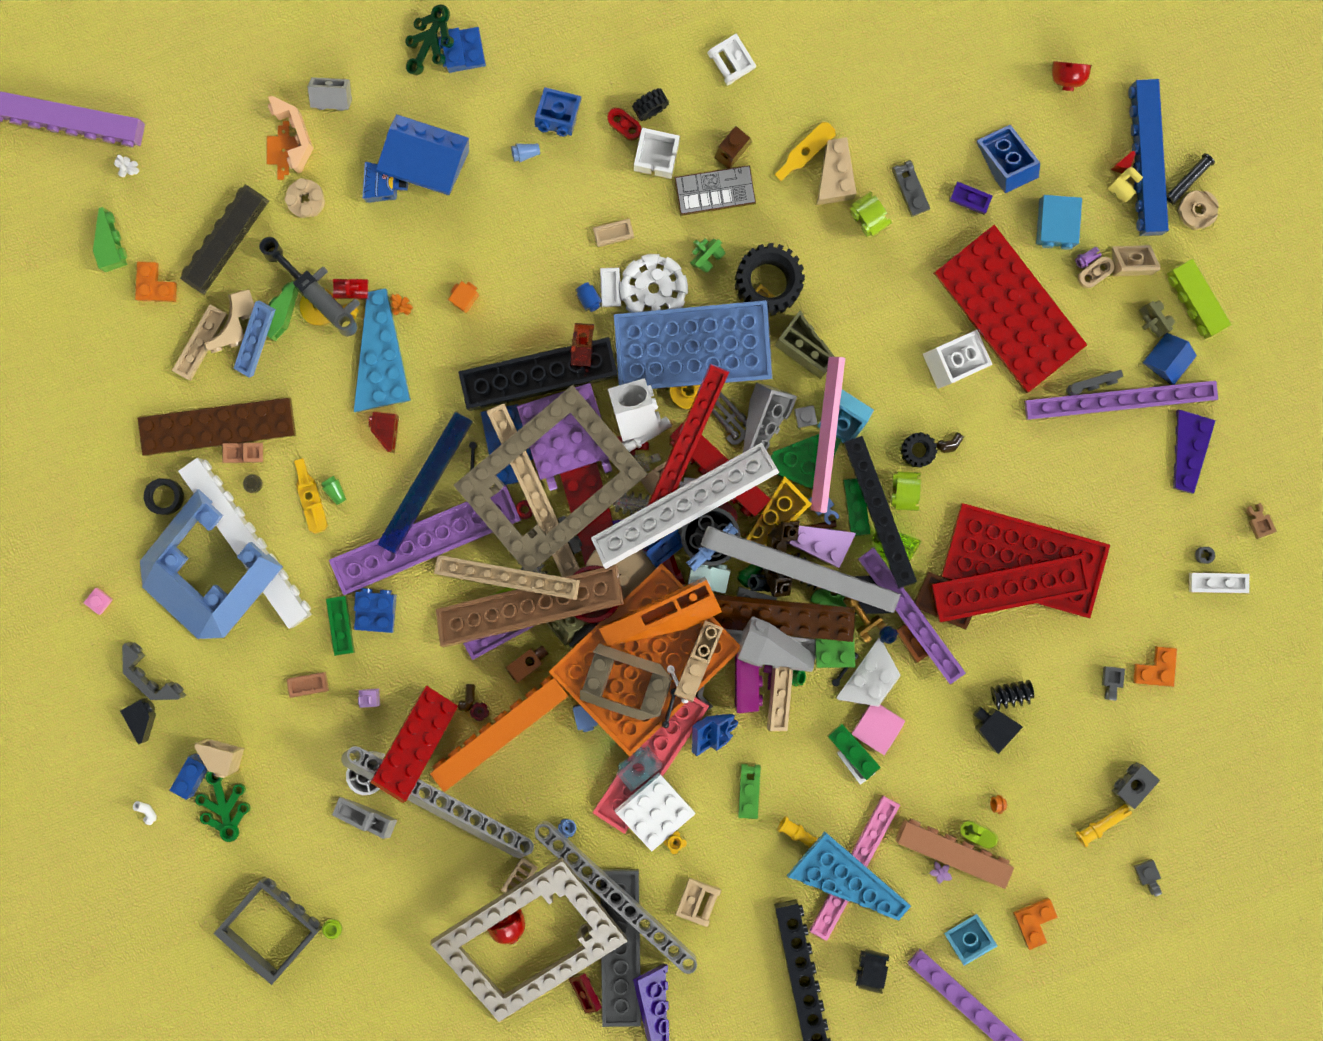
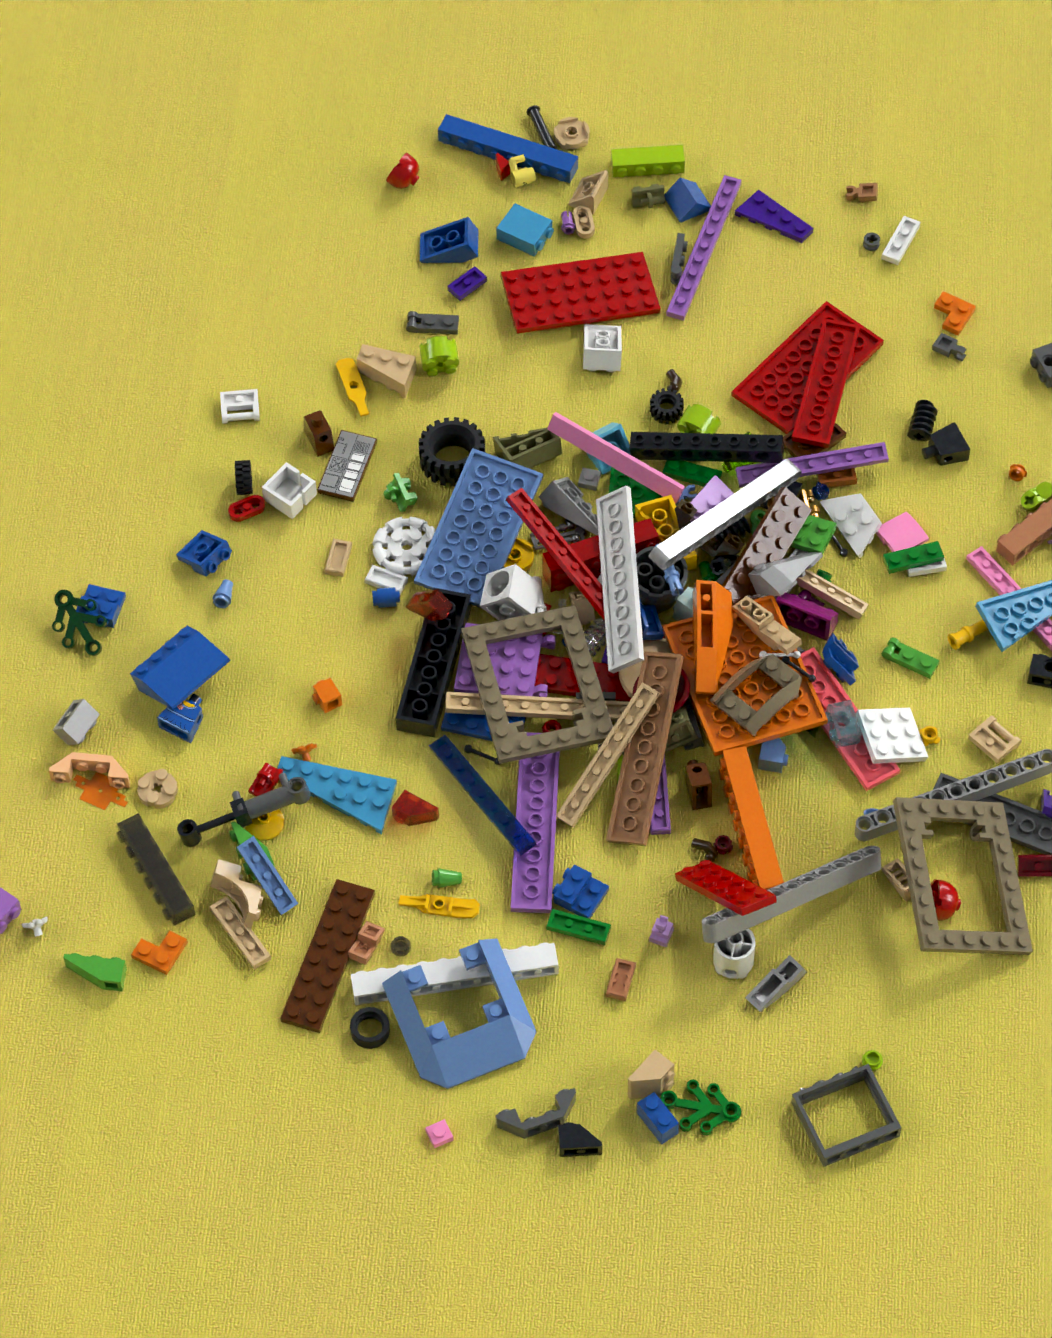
camera: 60 degrees left, 30 degrees down
white arm [133,801,157,825] -> none

